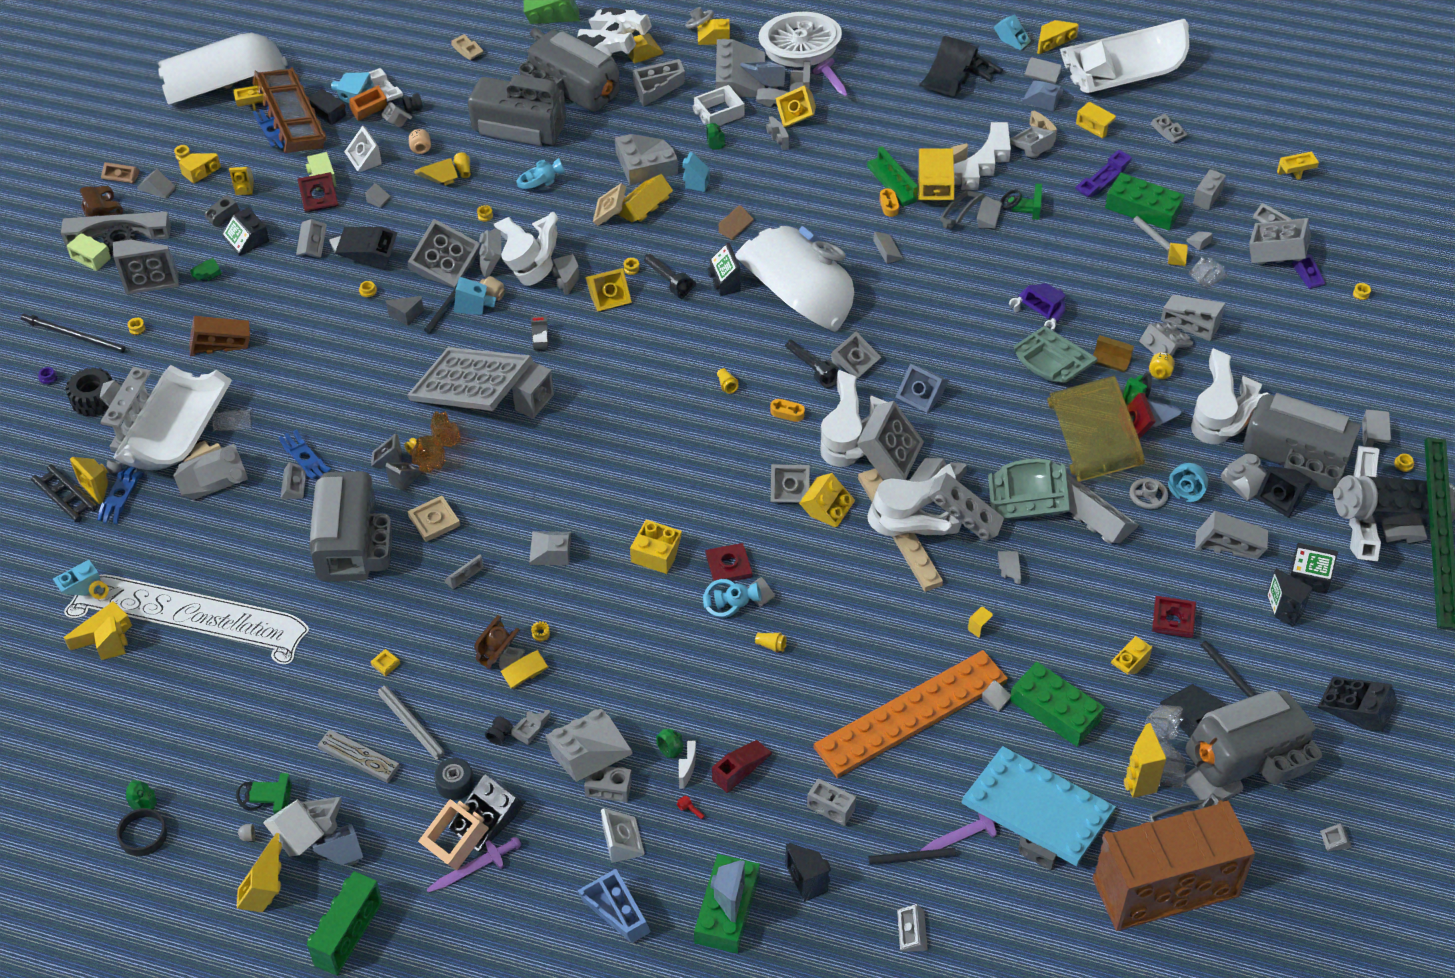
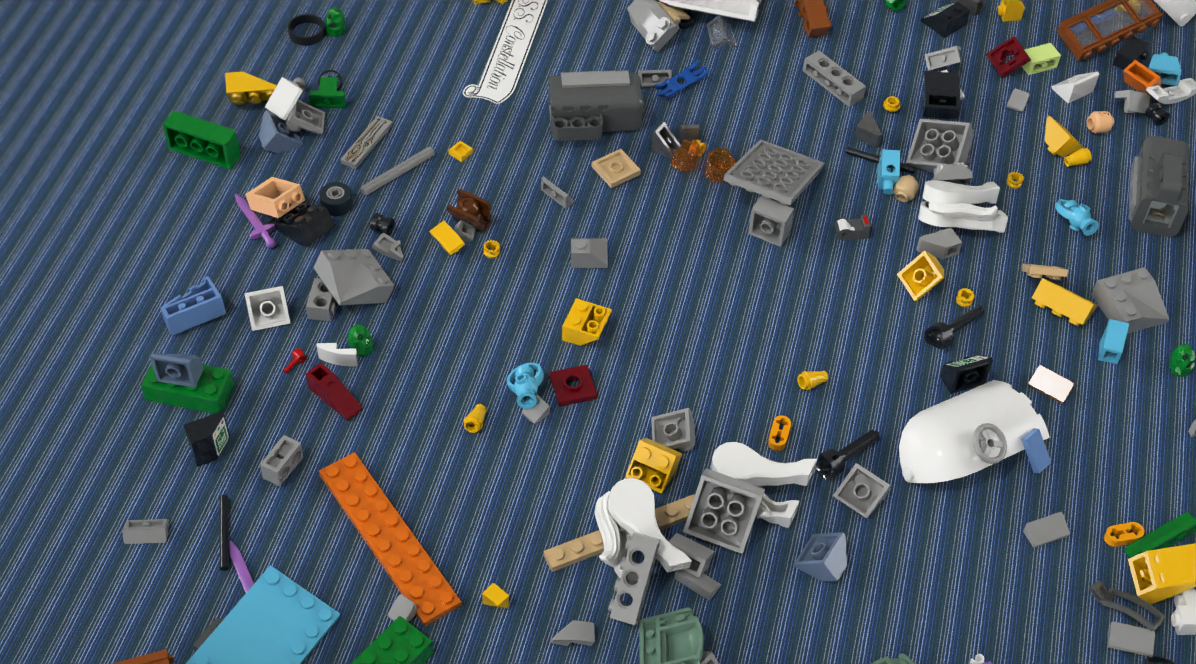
camera: 85 degrees right, 0 degrees up
none -> light grey brick [803,51,866,107]

